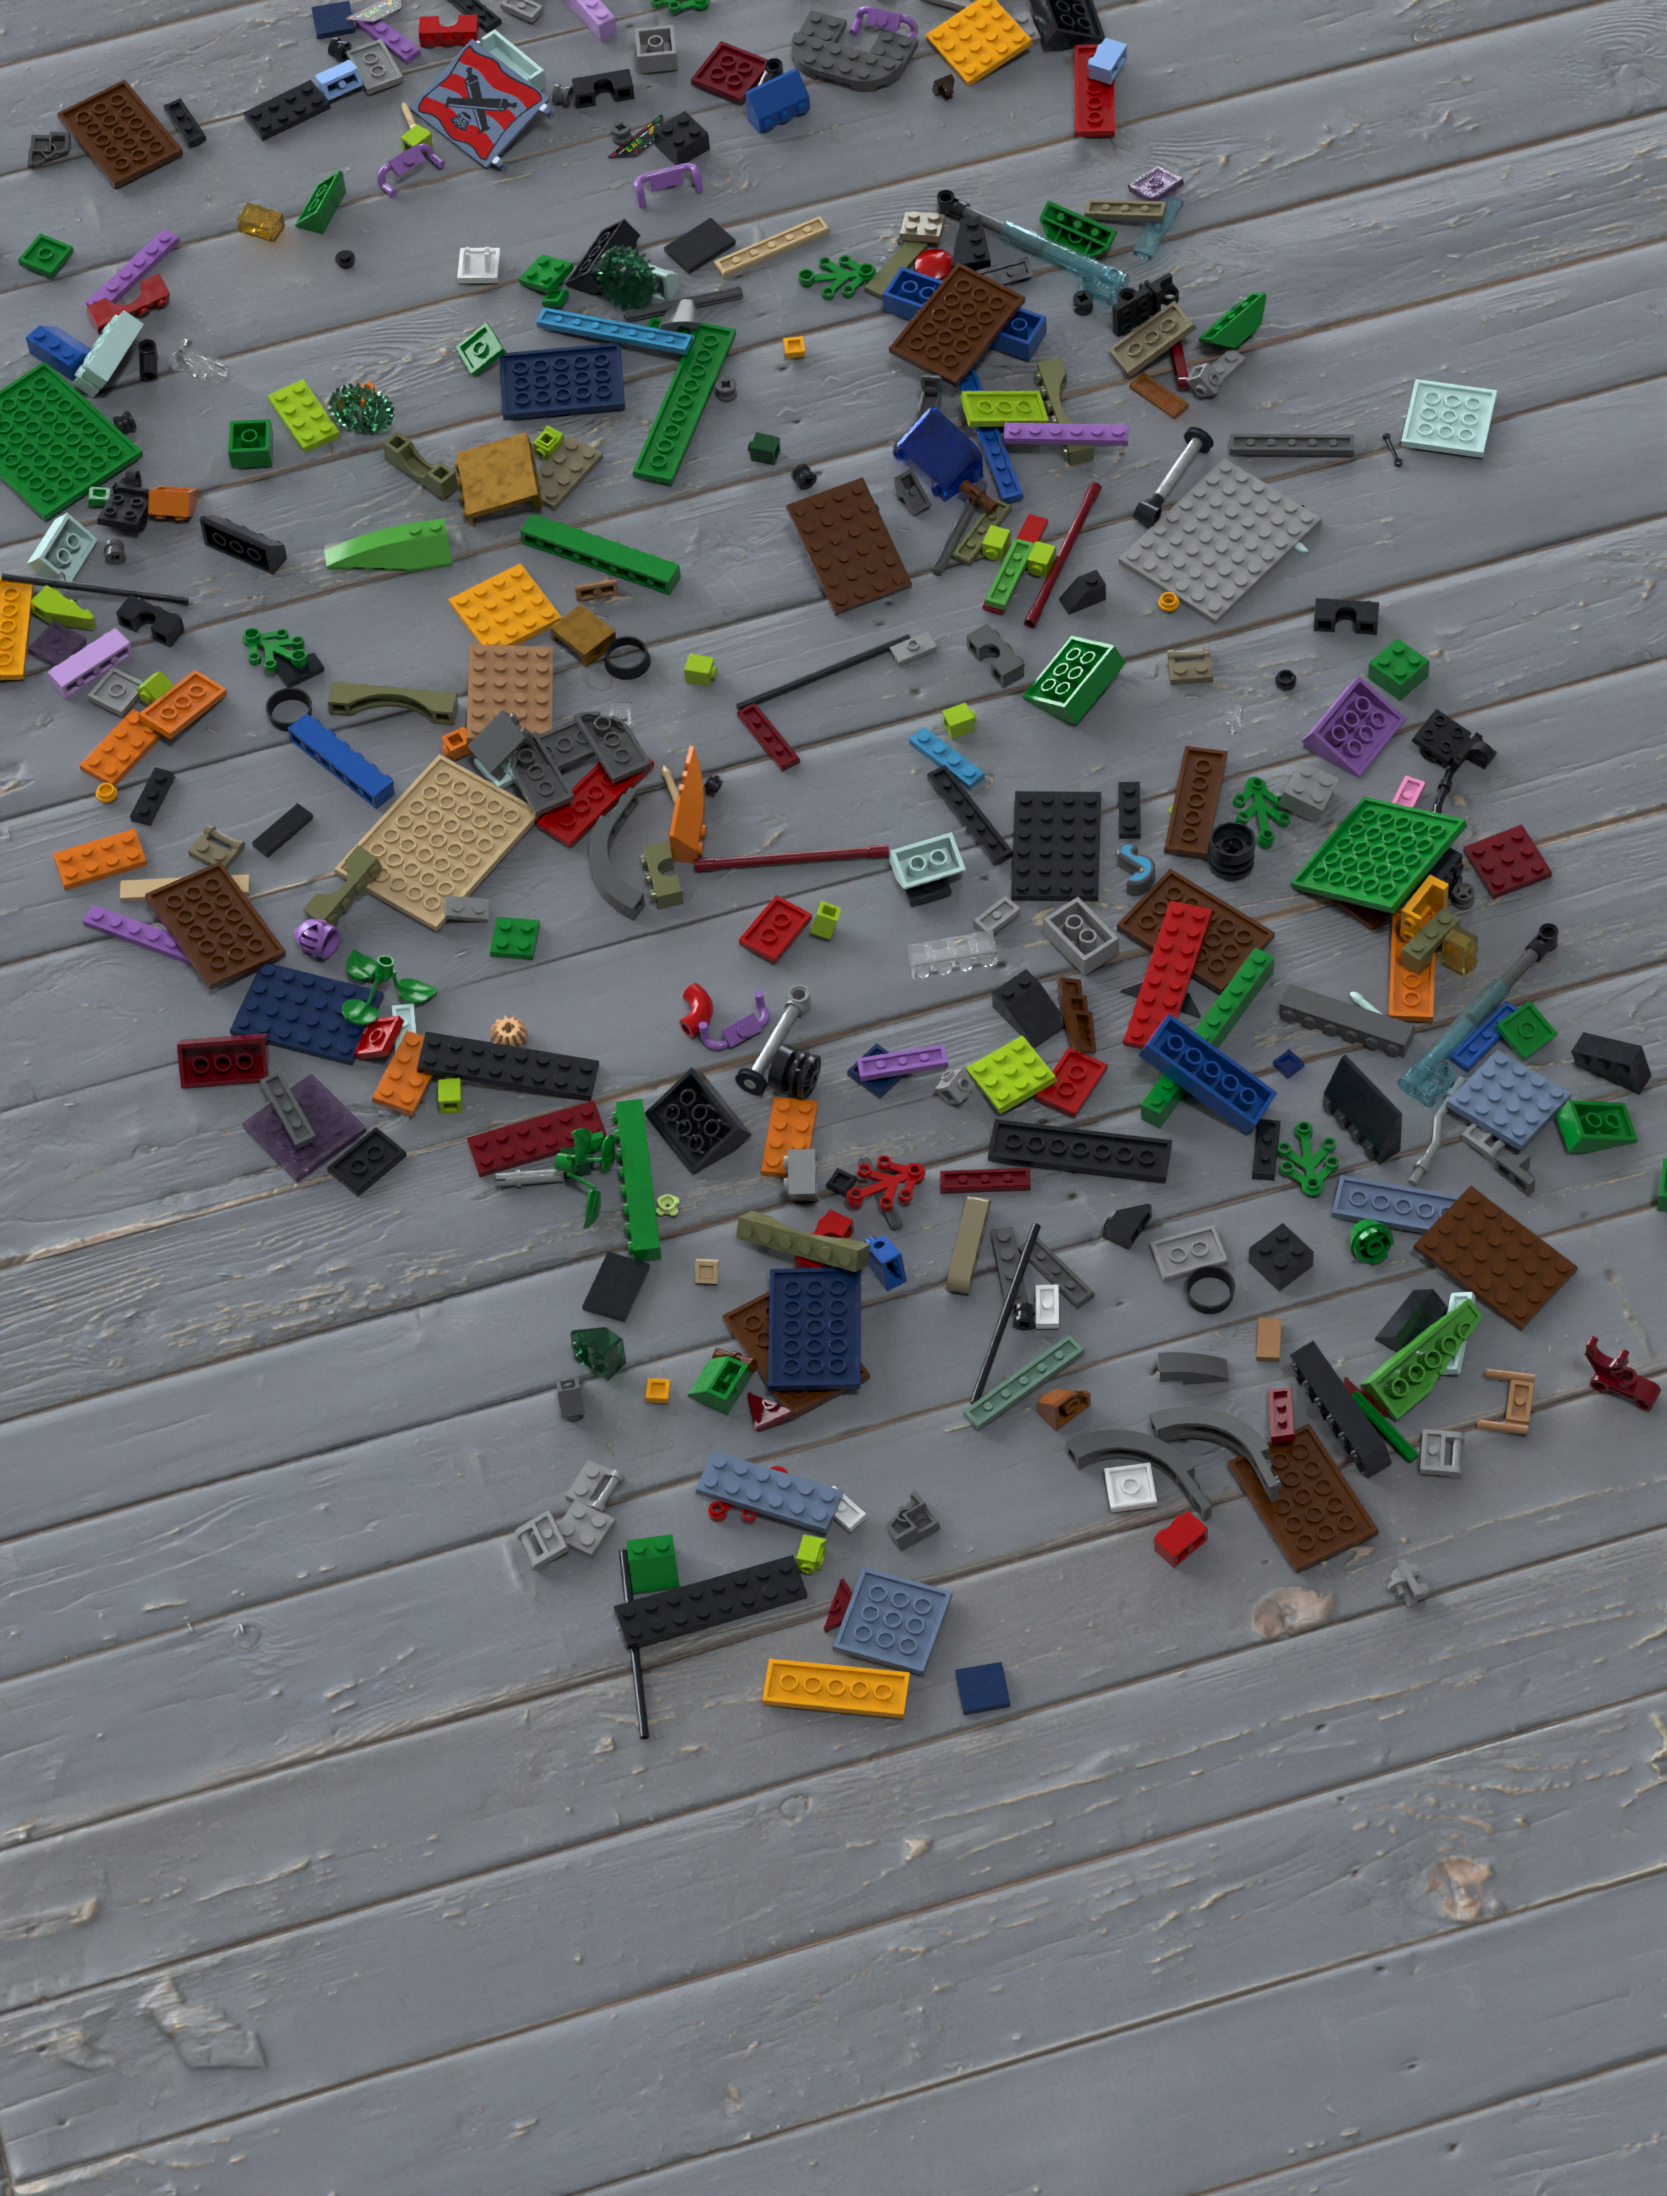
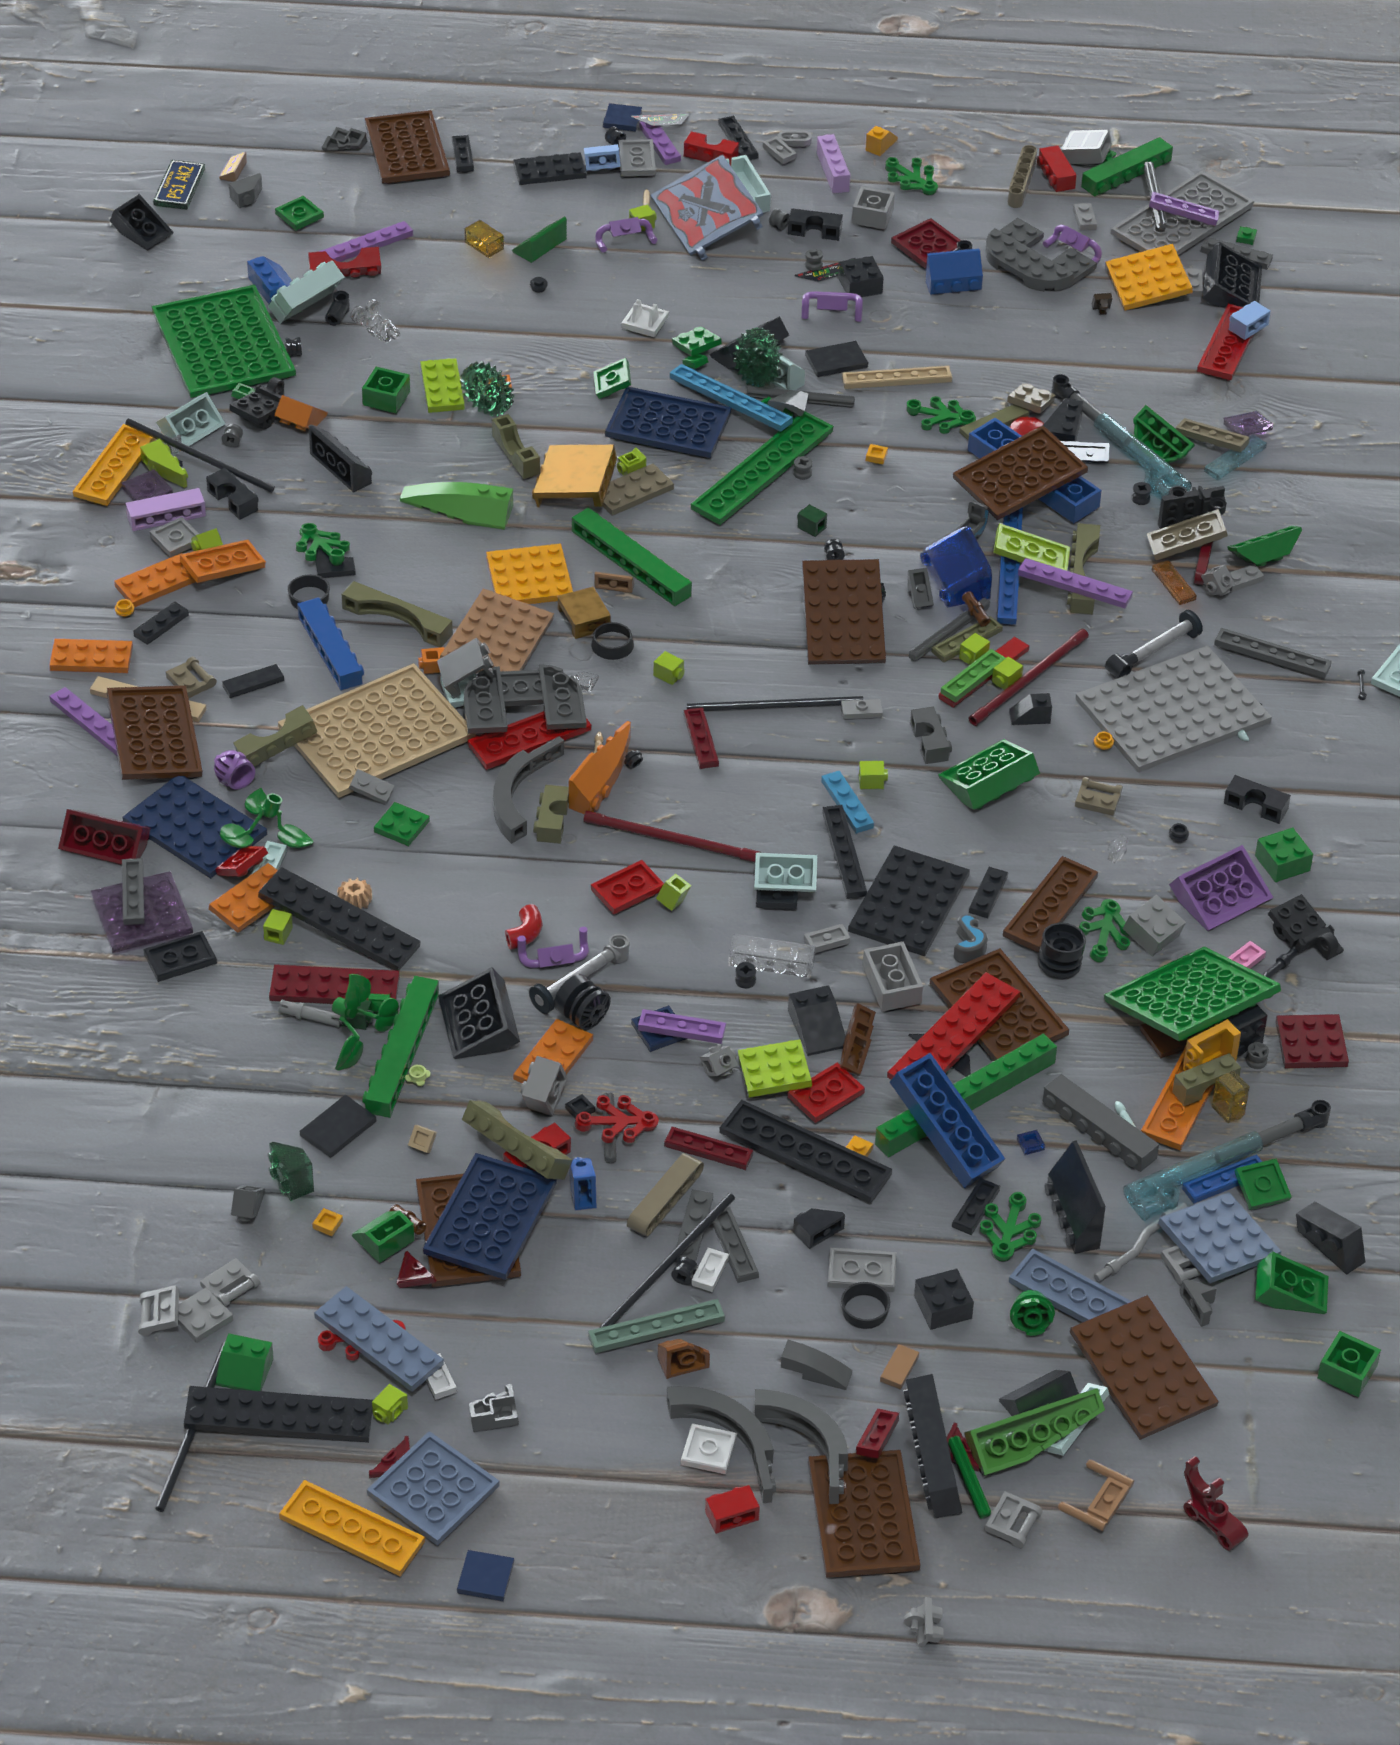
camera: 15 degrees right, 10 degrees down
none -> black wheel [735,962,756,989]
none -> light orange plate [846,1135,874,1157]

